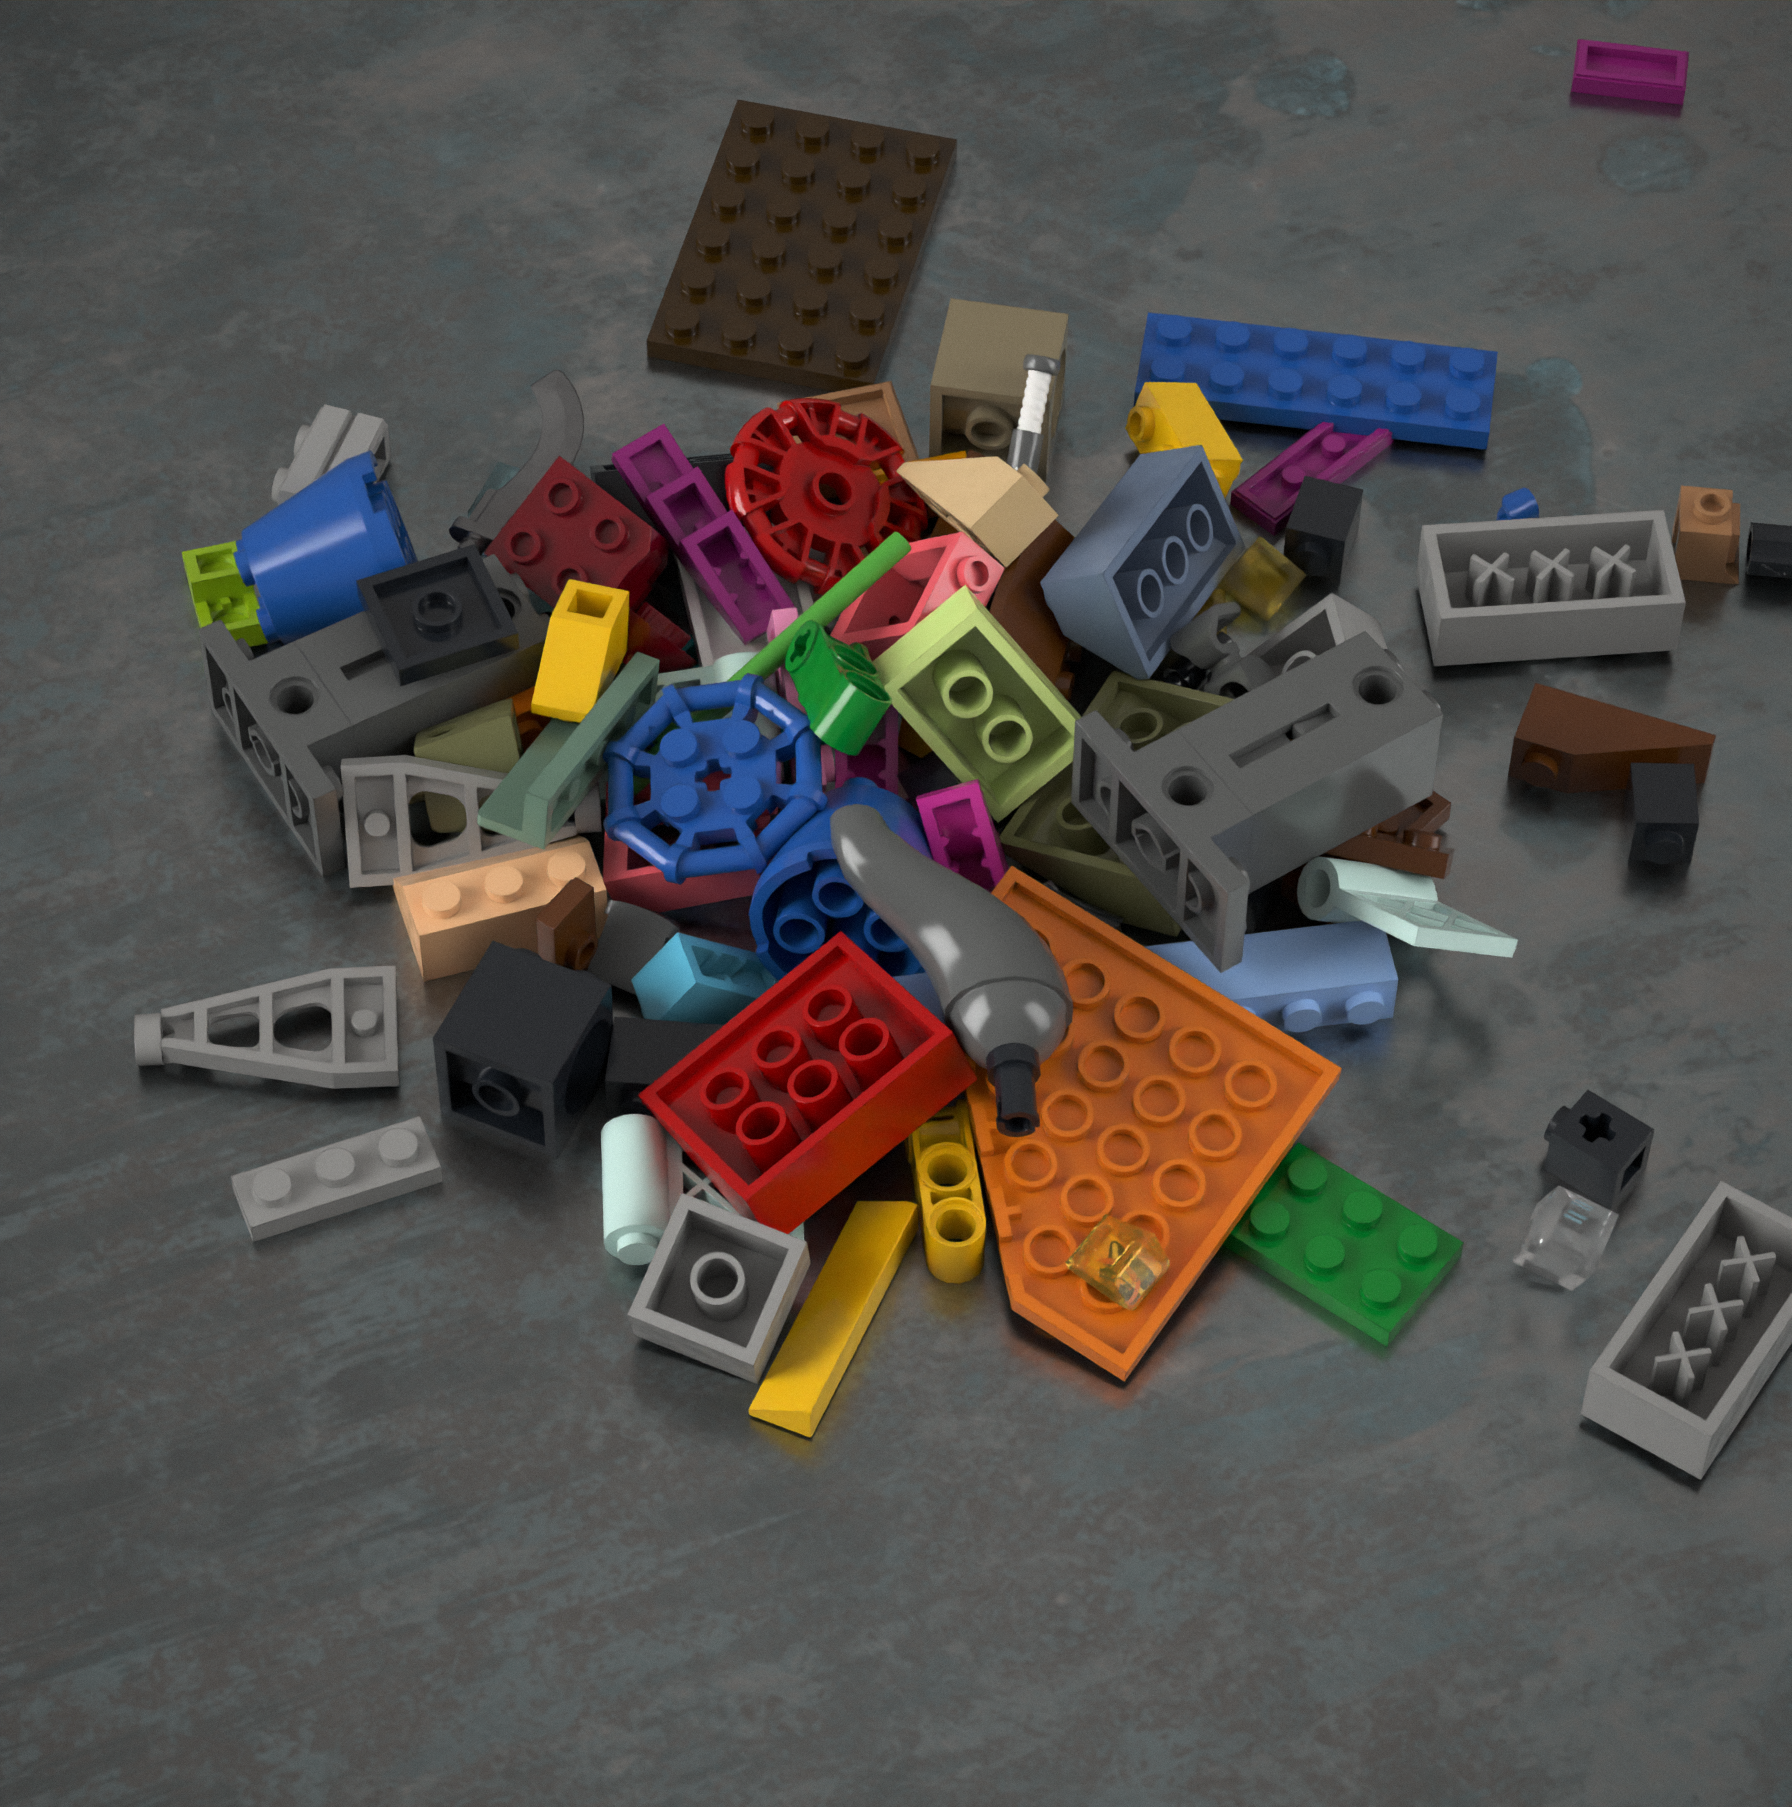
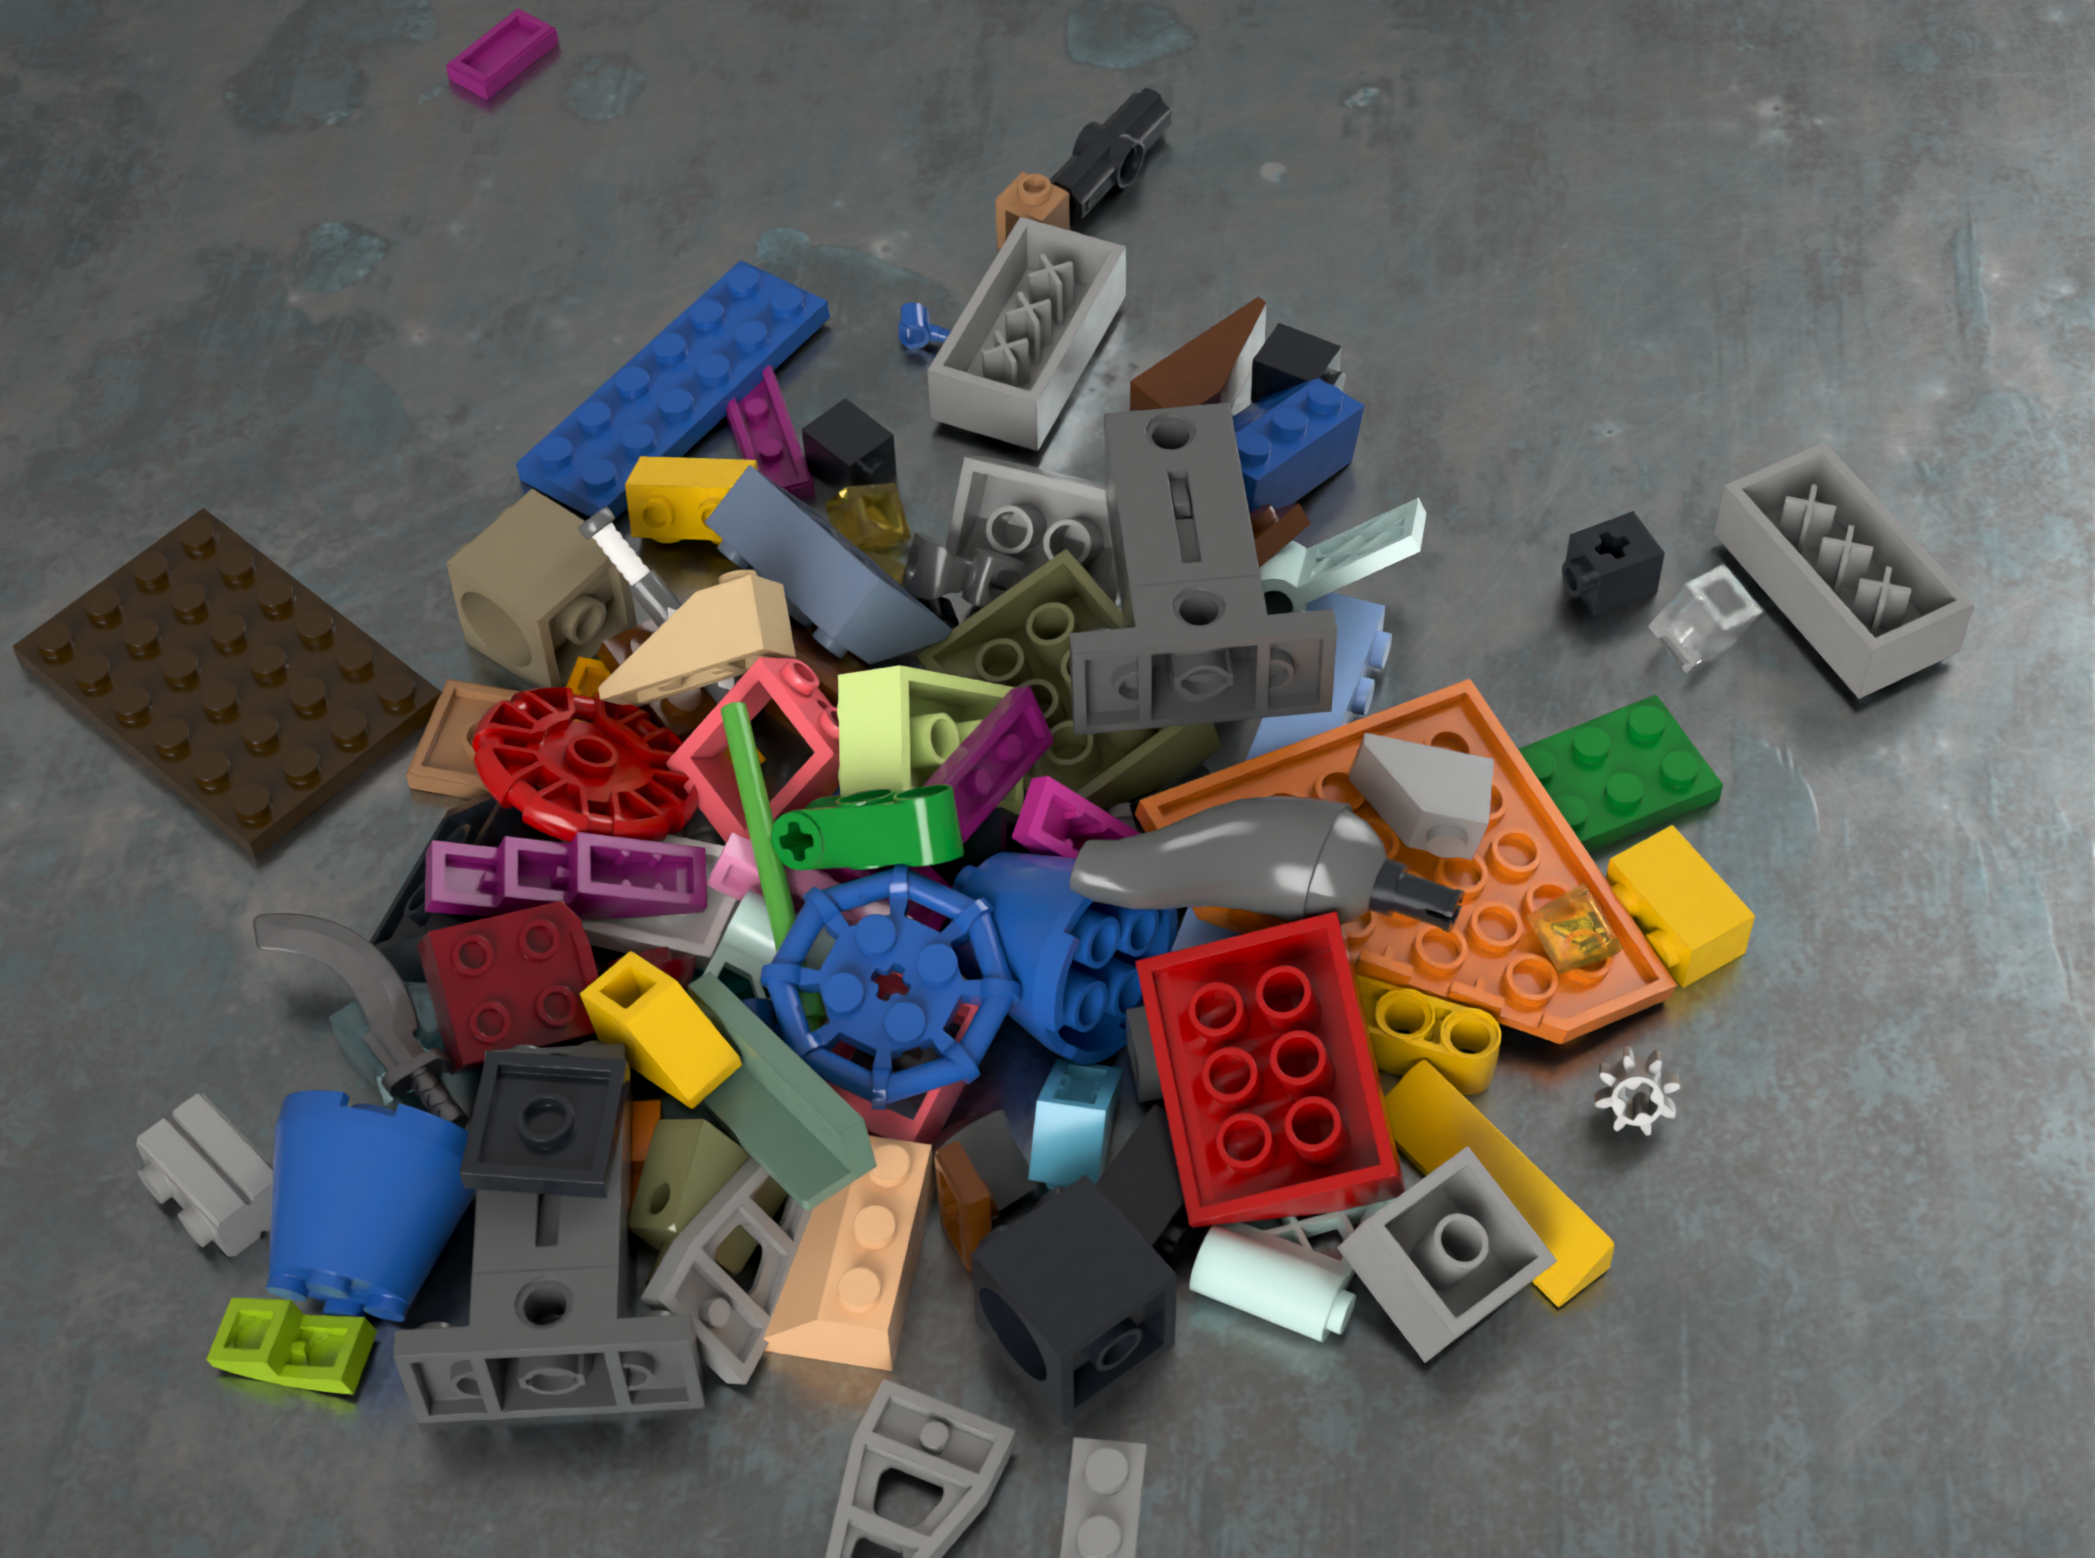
camera: 60 degrees left, 0 degrees up
none -> magenta tile [922,686,1054,844]
none -> blue slope [1232,378,1365,513]
none -> light grey slope [1349,733,1494,860]
none -> light grey gear [1595,1045,1680,1136]
none -> yellow brick [1606,825,1755,988]

